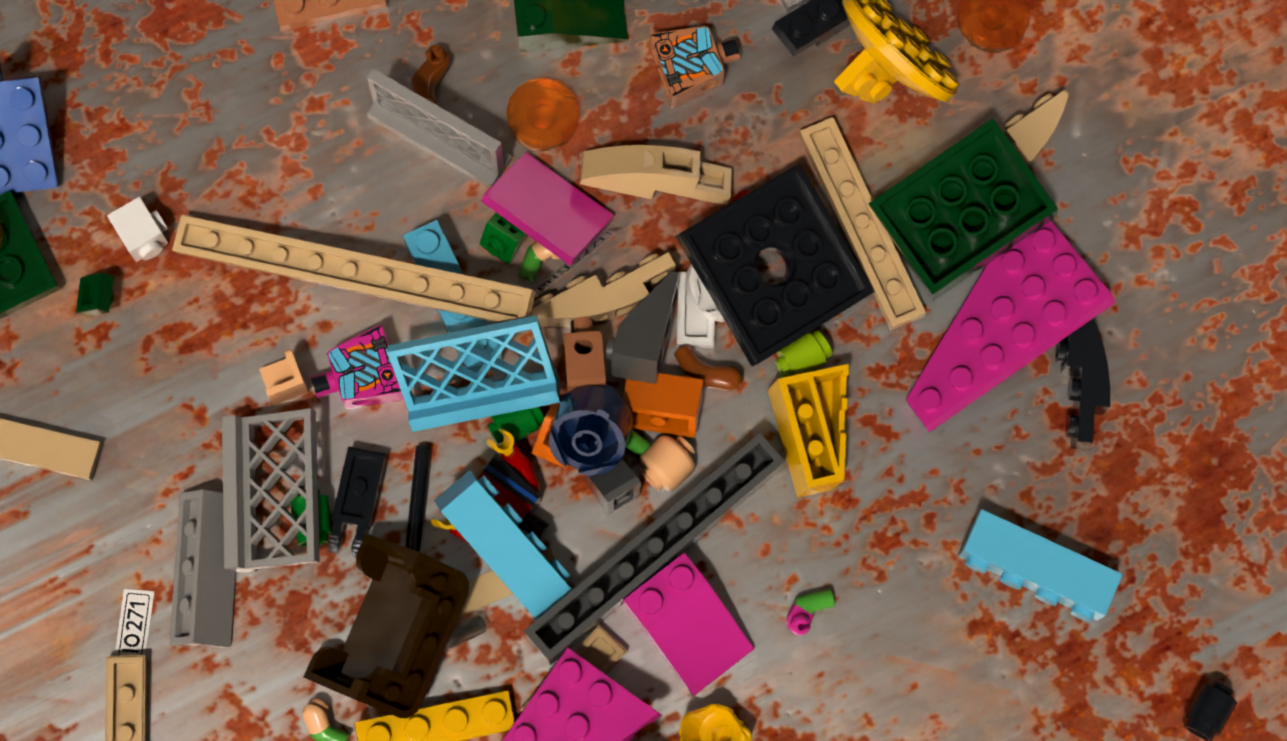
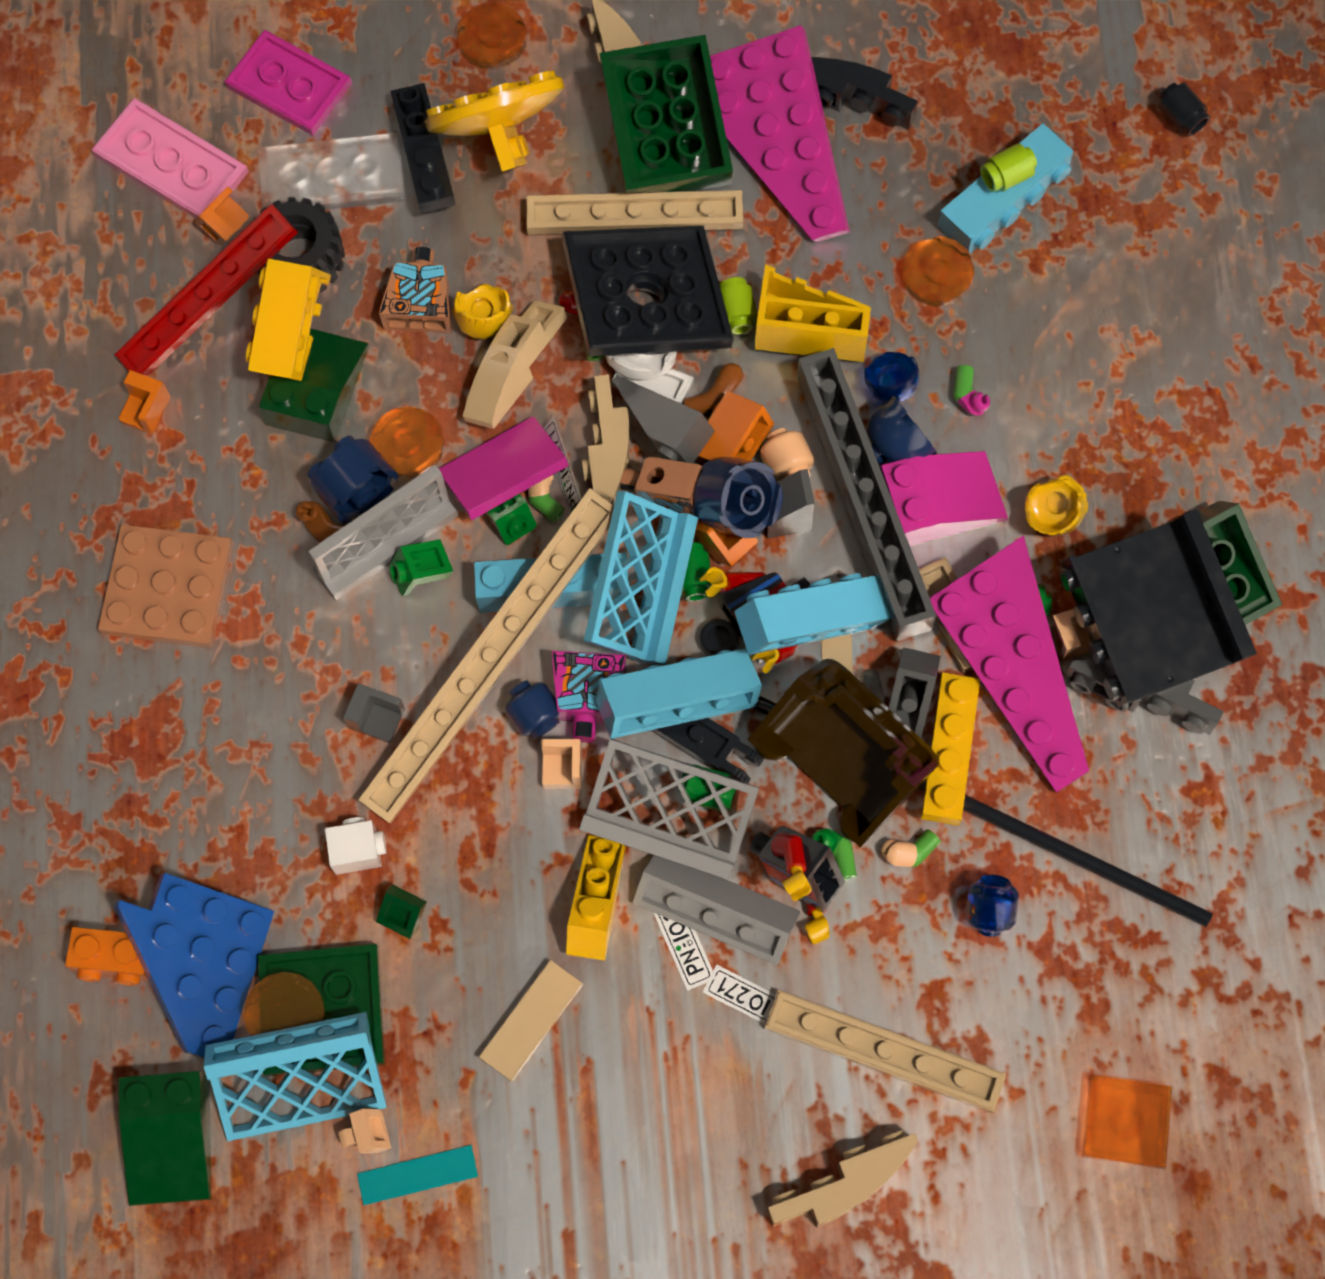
camera: 60 degrees left, 5 degrees down
none -> dark blue brick [307,435,398,524]
none -> dark grey panel [343,683,405,743]
none -> green bracket [389,539,454,596]
none -> yellow hair [452,284,513,340]
none -> dark blue head [504,680,560,739]
none -> yellow slope [566,835,626,961]
none -> medium azure brick [596,648,762,739]
none -> white sticker [653,912,716,991]
none -> black tile [700,619,738,656]
none -> torso [750,826,845,945]
none -> bright green arm [812,828,857,880]
none -> clear blue hair [864,352,920,403]
none -> dark blue cylinder [867,395,937,465]
none -> dark grey slope [889,647,941,738]
none -> clear orange tile [902,236,975,307]
none -> lime brick [980,143,1037,192]

